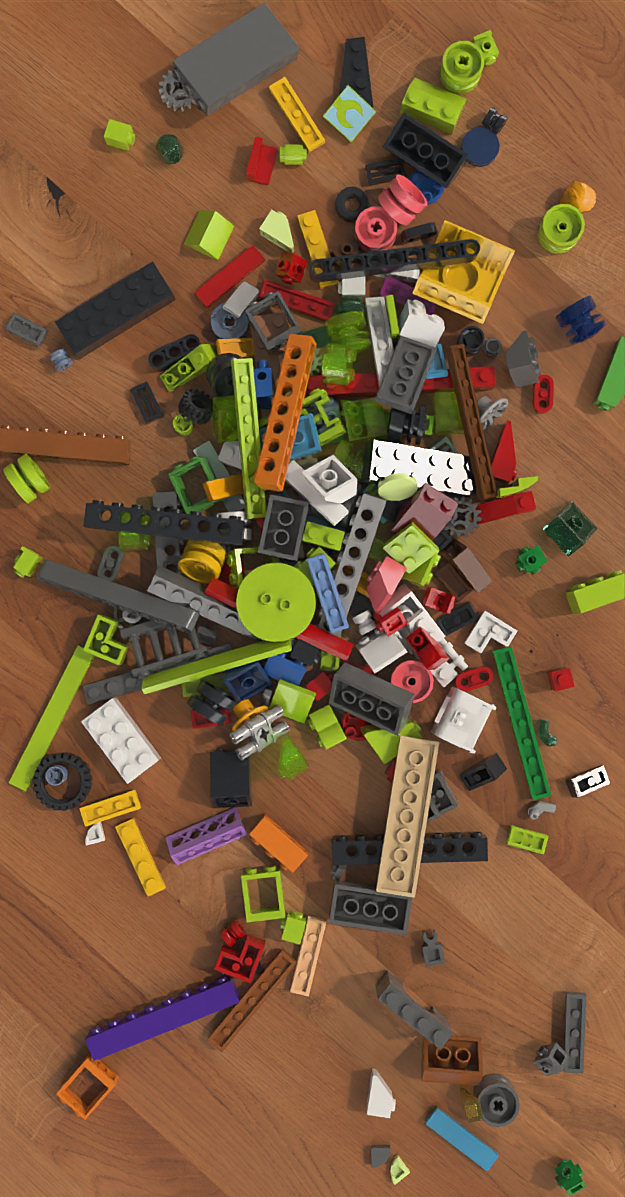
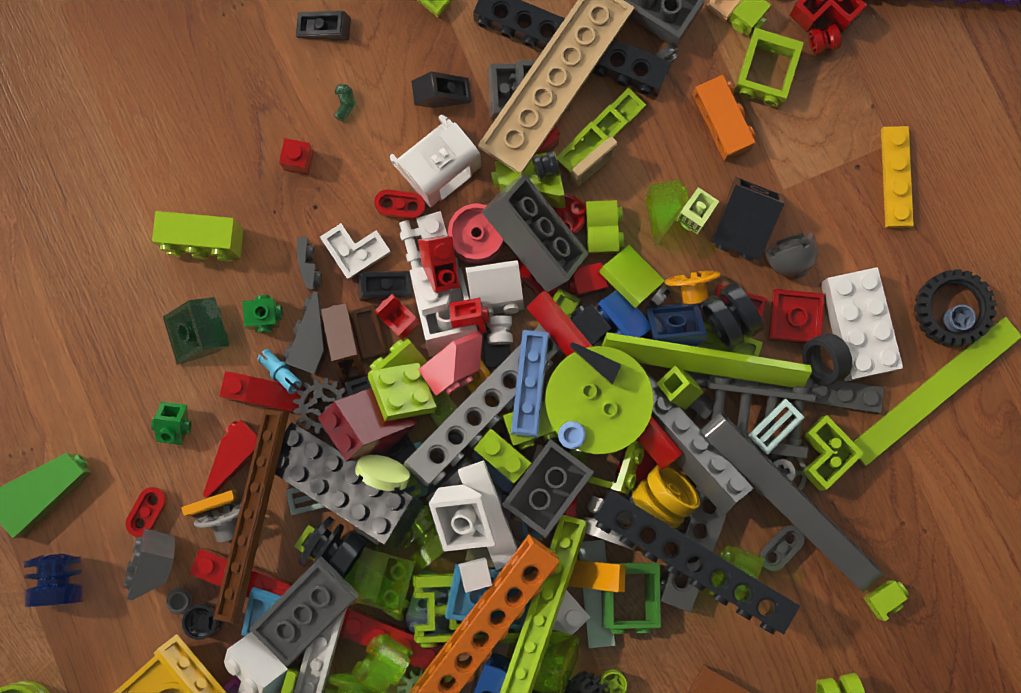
camera: 155 degrees left, 5 degrees down
yellow plate [79,789,141,827] -> none
white tile [85,822,106,845] -> none
medium lavender fence [165,807,248,865] -> none
light grey pin [230,705,290,760] -> none
clear neon green brick [433,392,464,435] -> none
green plate [492,646,552,800] -> none
lime slope [494,476,538,500] -> none
light grey arm [528,801,556,820] -> none
none -> green brick [151,401,192,445]
none -> light orange tile [181,490,239,517]
none -> medium azure pin [257,349,302,394]
none -> dark grey slope [284,291,327,377]
none -> dark grey slope [297,237,322,293]
none -> white tile [458,557,492,593]
none -> black wheel [532,151,560,181]
none -> lime slope [556,87,647,173]
none -> light blue tile [558,421,586,449]
none -> tan tile [570,136,617,188]
none -> black slope [570,342,621,385]
none -> lime brick [657,365,704,410]
none -> yellowish green slope [676,187,719,234]
none -> light aqua tile [747,399,805,455]
none -> dark grey cylinder [764,232,819,279]
none -> red tile [769,289,825,344]
none -> black tyre [802,333,852,386]

